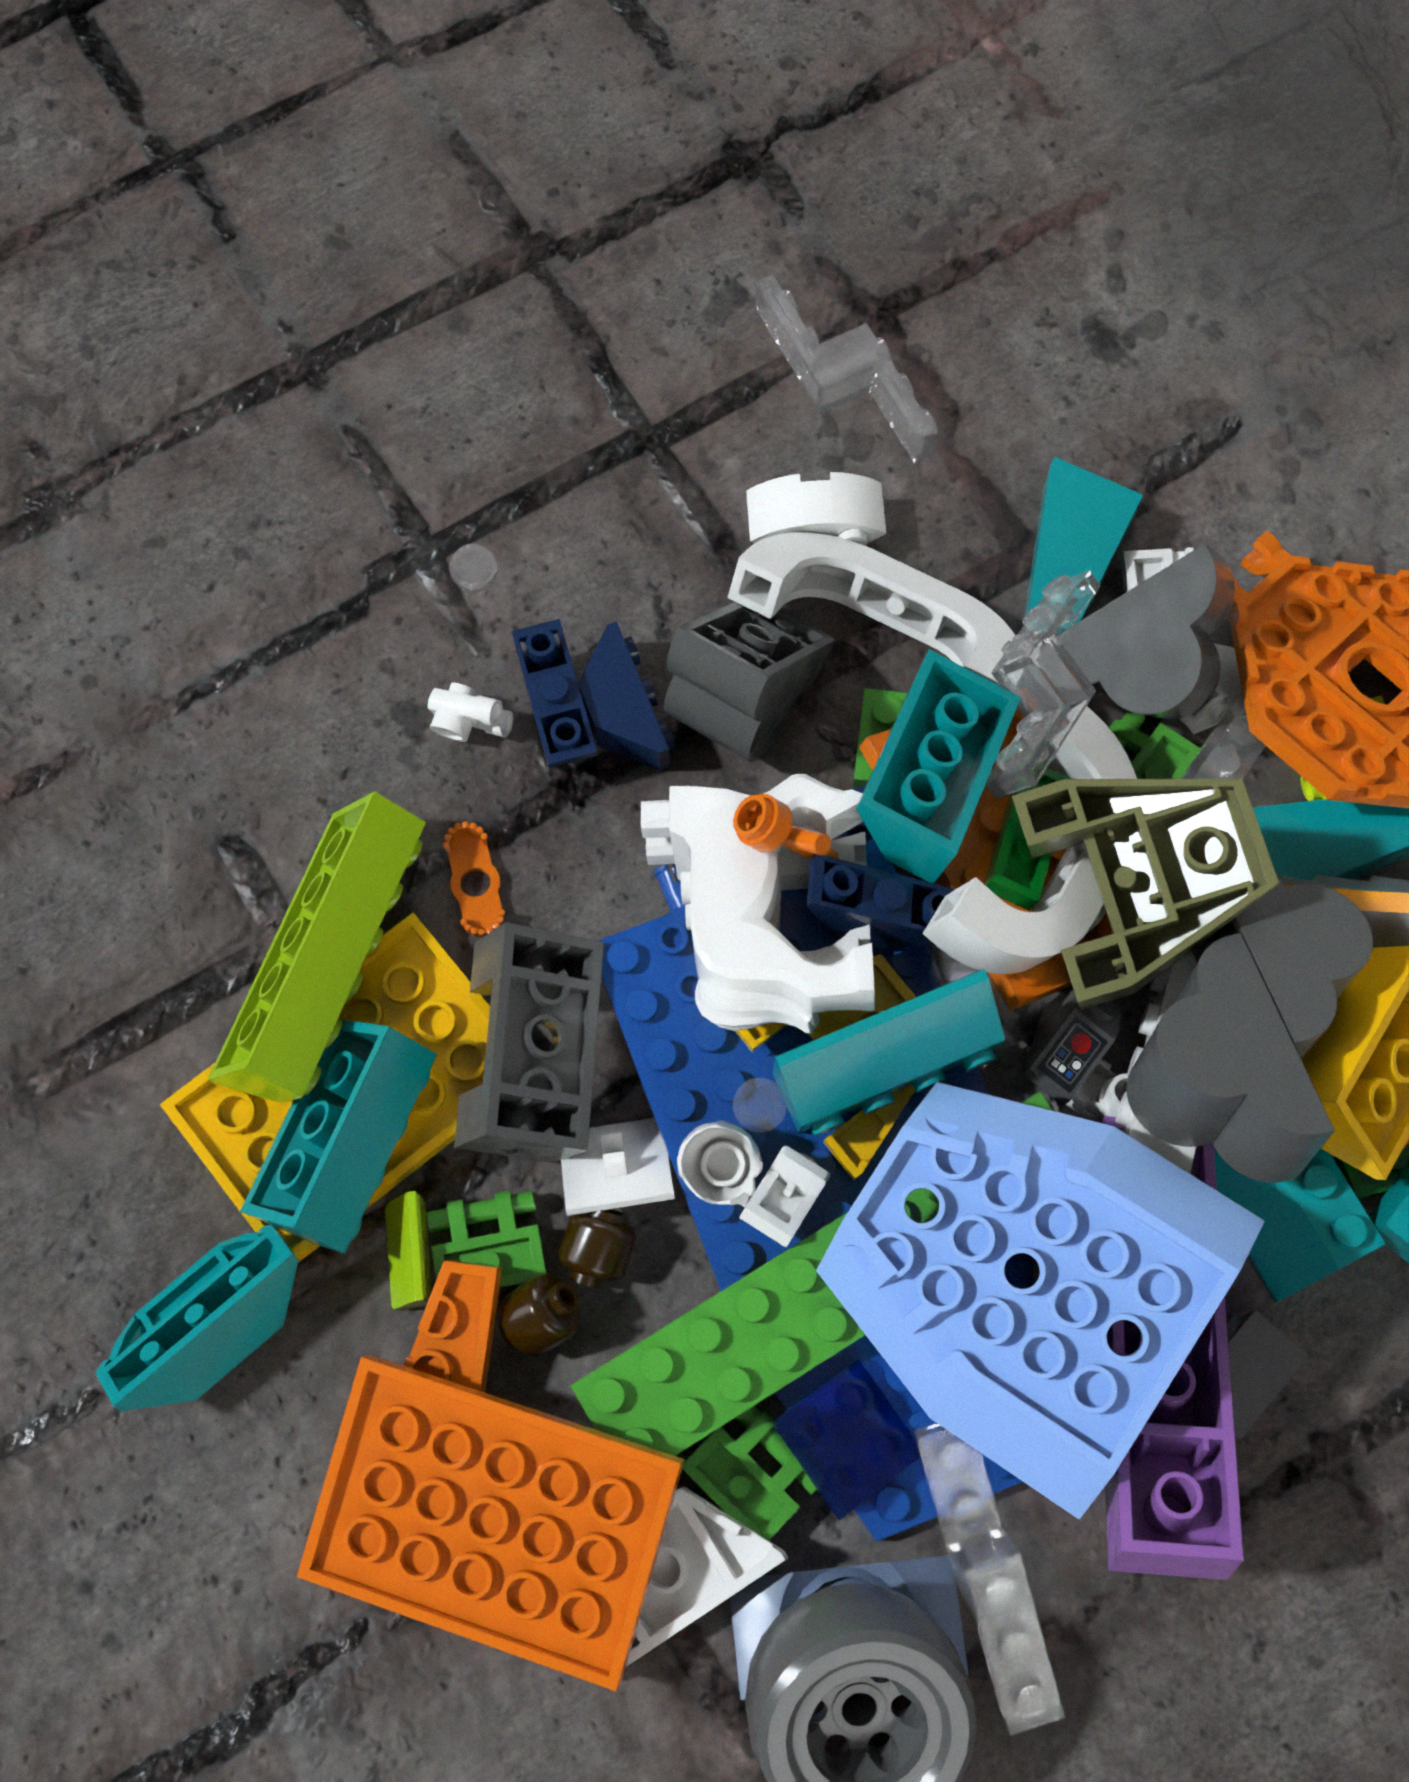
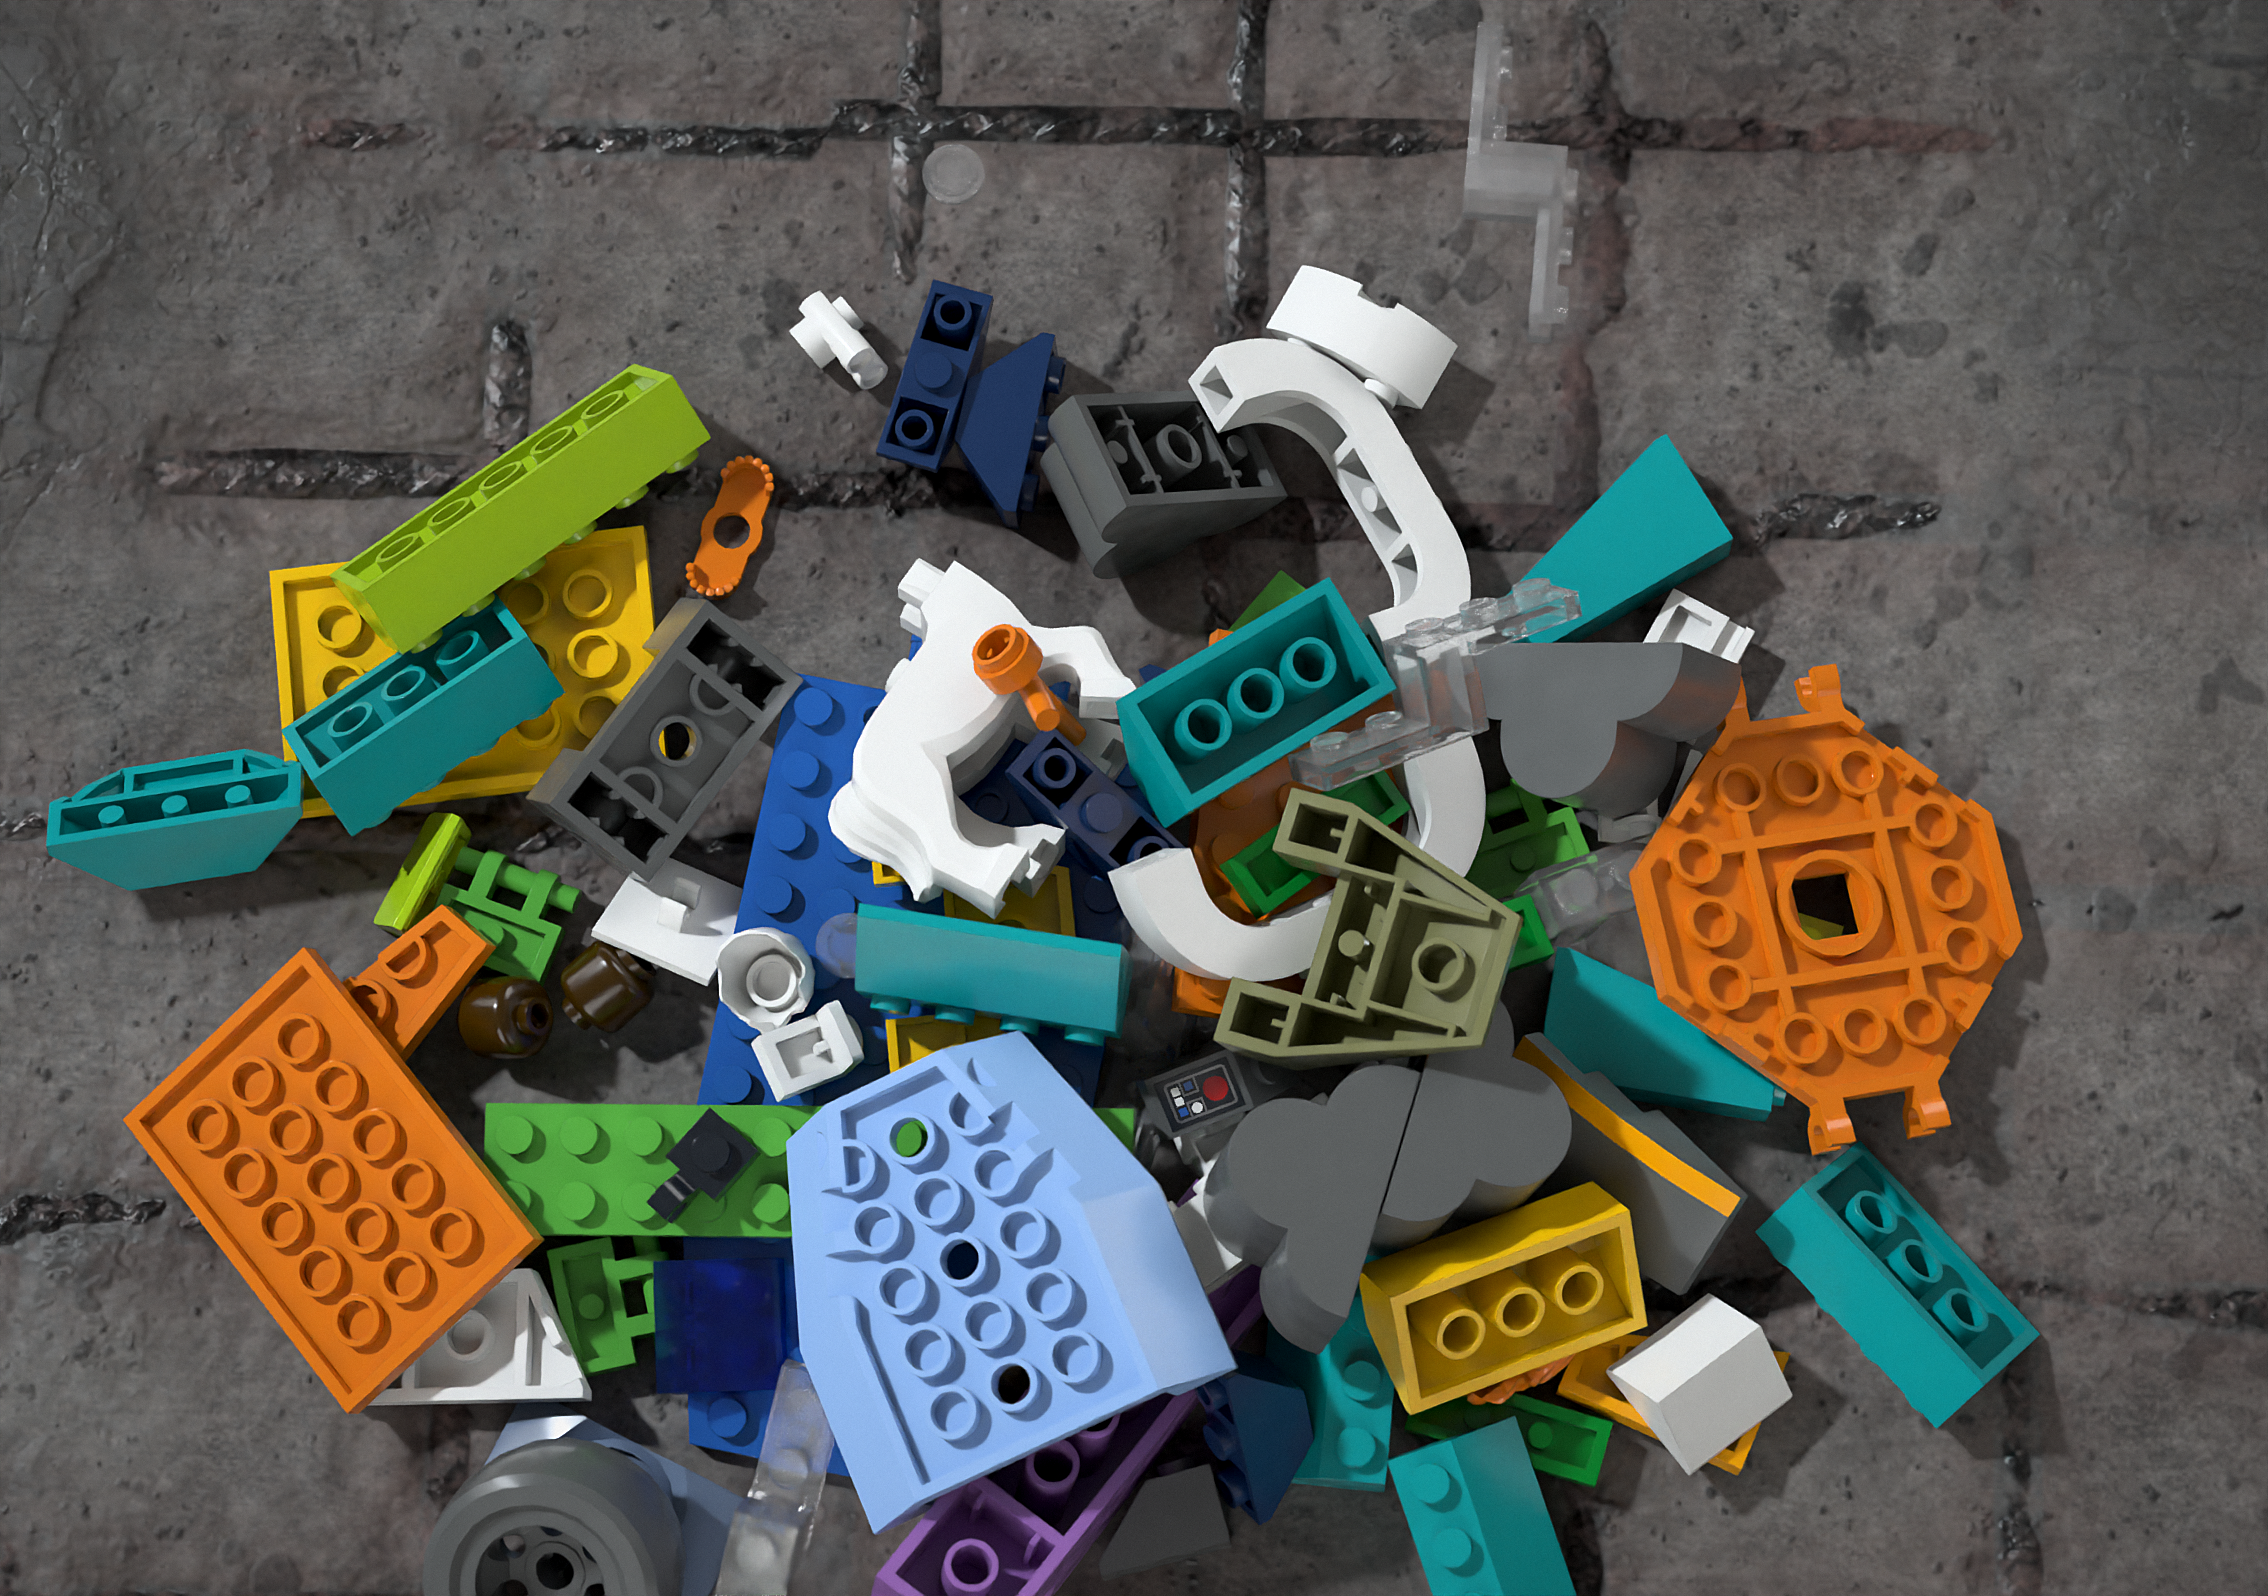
camera: 40 degrees right, 5 degrees up
none -> black plate [646,1107,761,1224]
none -> dark blue slope [1193,1348,1314,1526]

